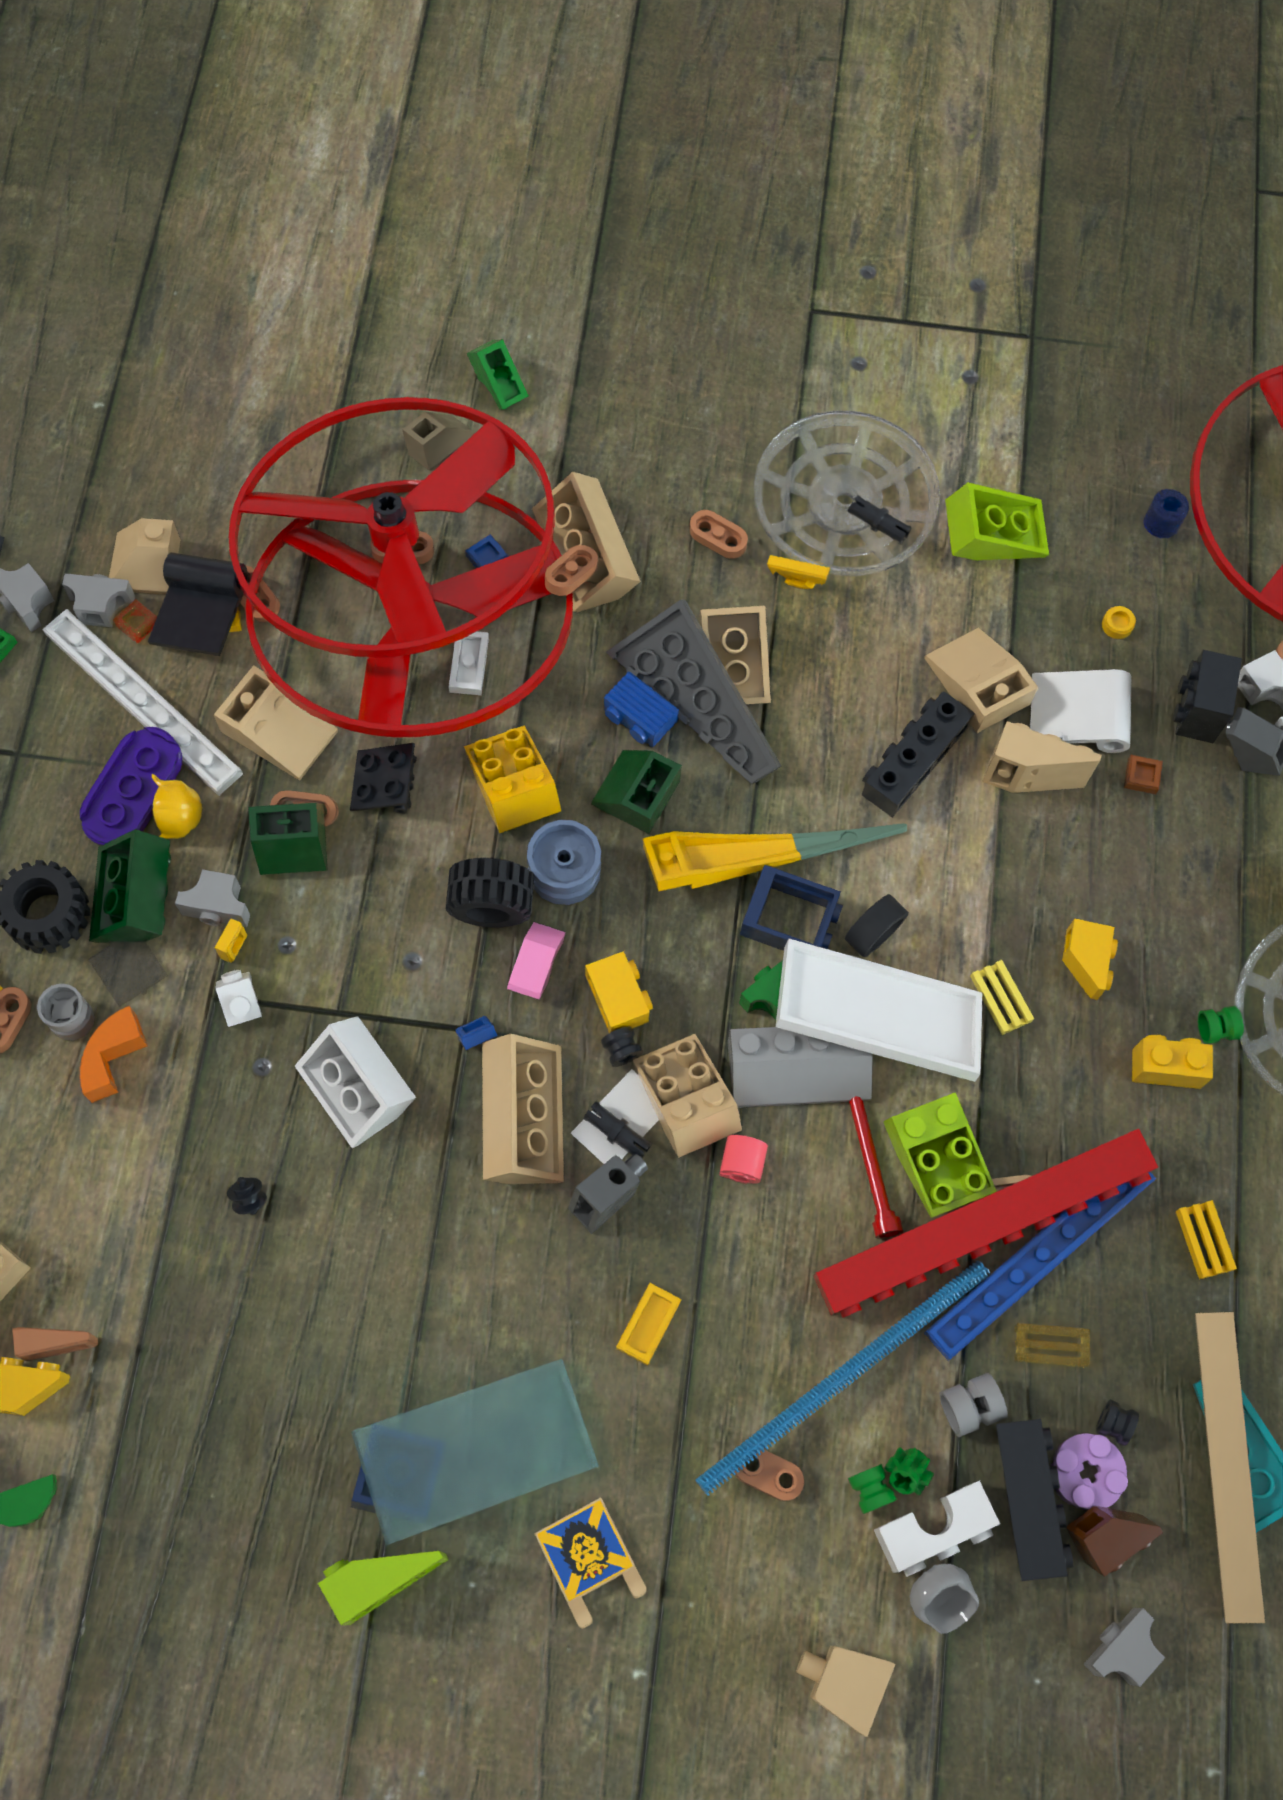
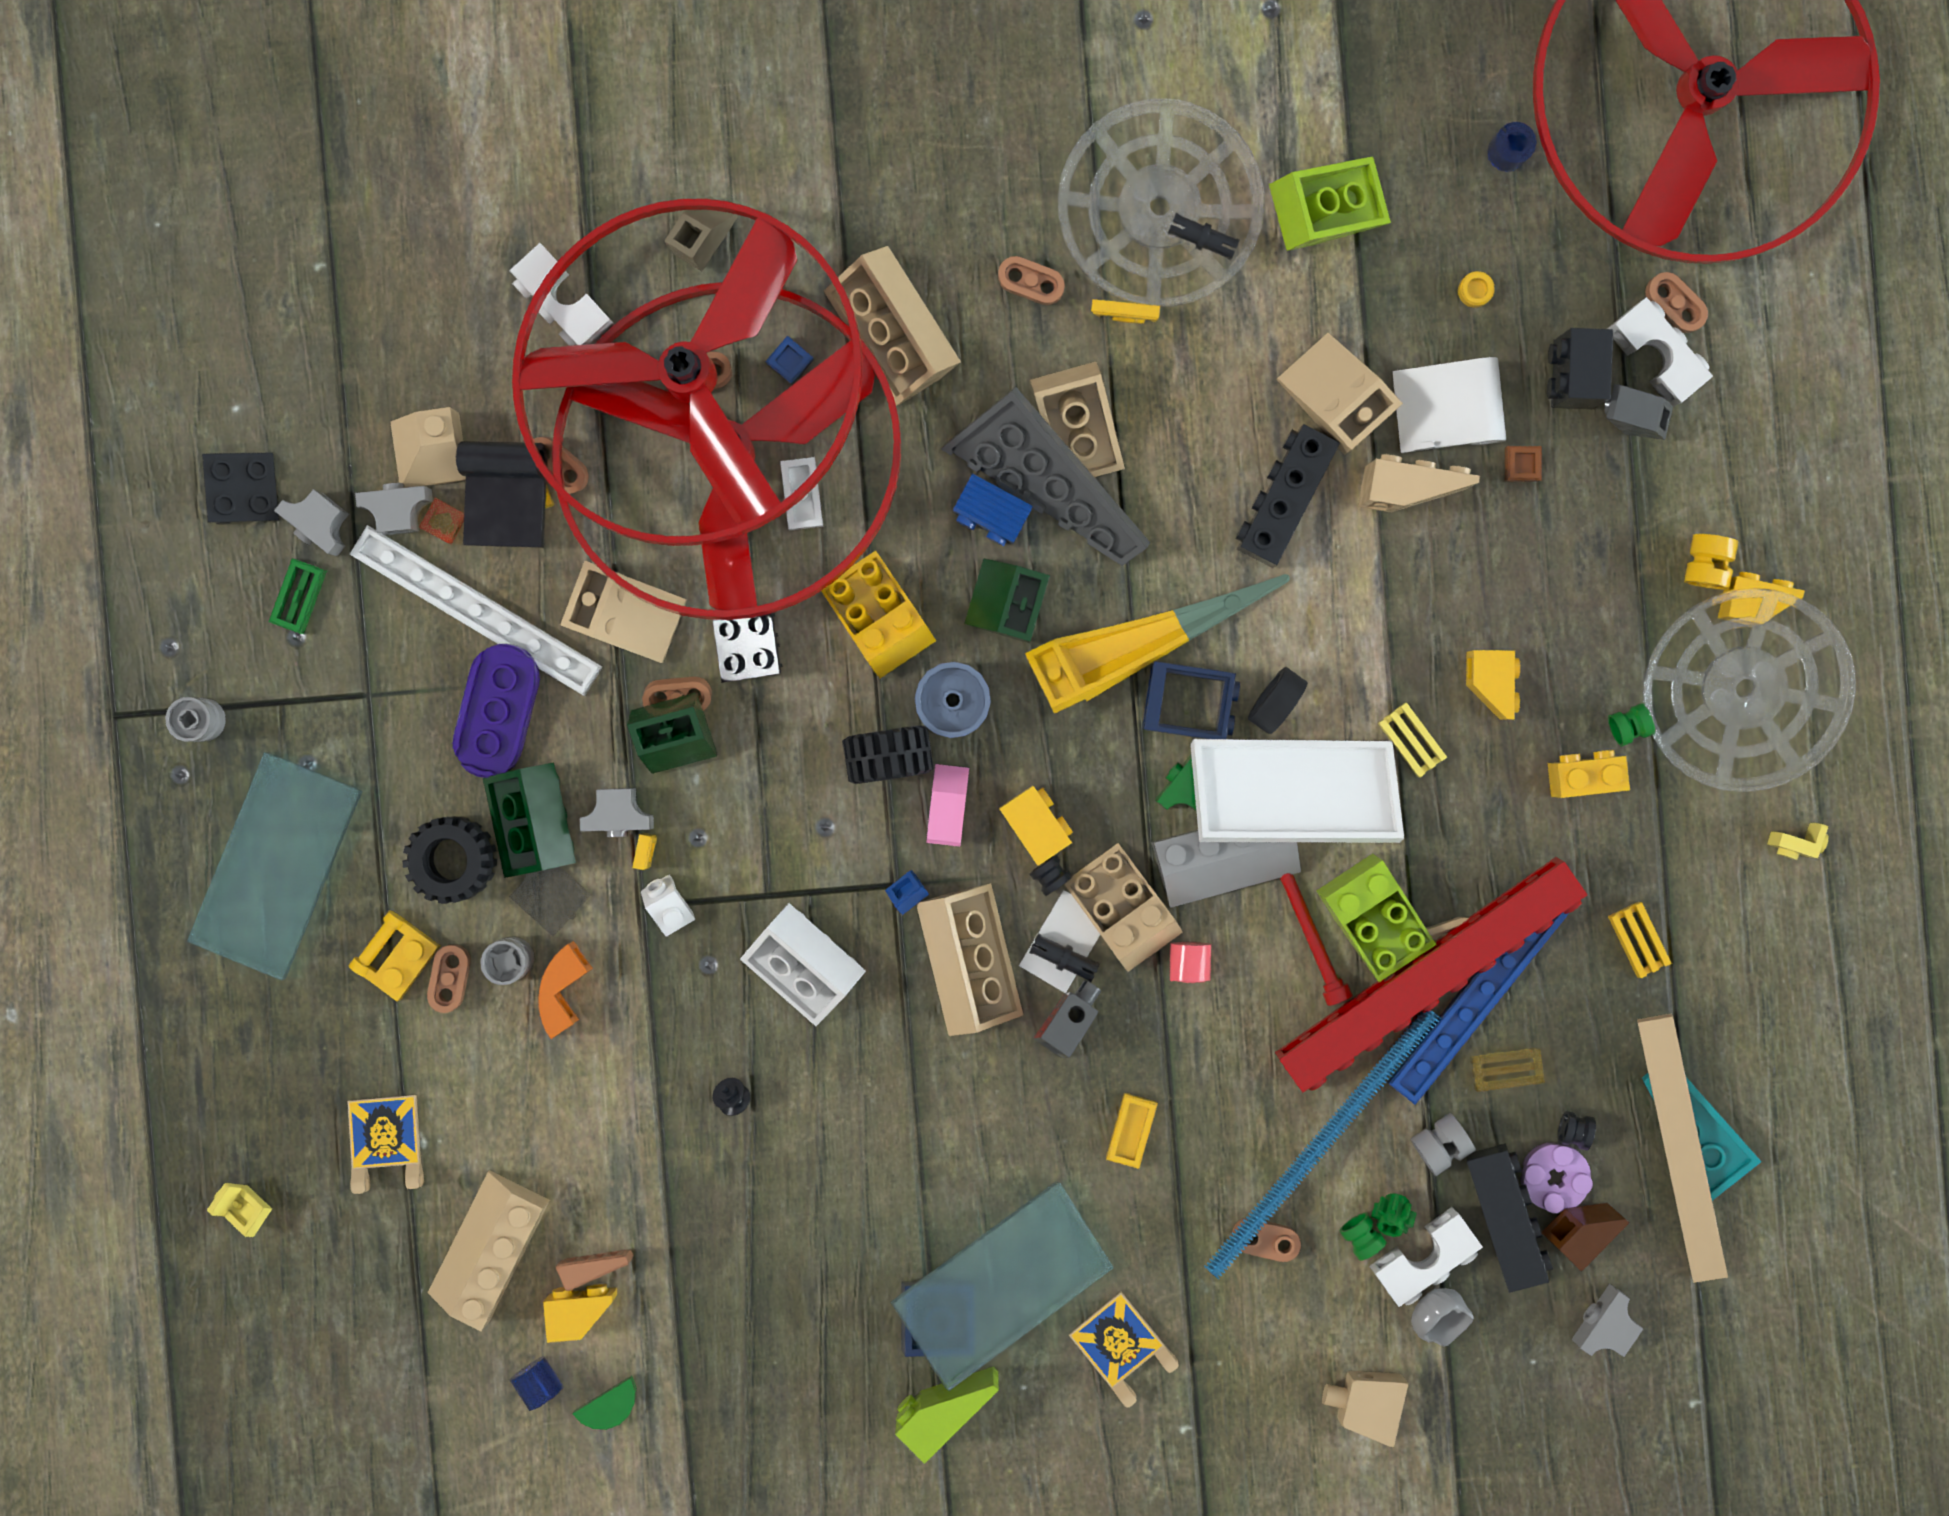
camera: 10 degrees left, 20 degrees up
yellow hair [152,774,202,839] -> none
green arch [466,339,529,410] -> none
nougat plate [545,545,598,596] -> none
none -> white arch [509,243,615,346]

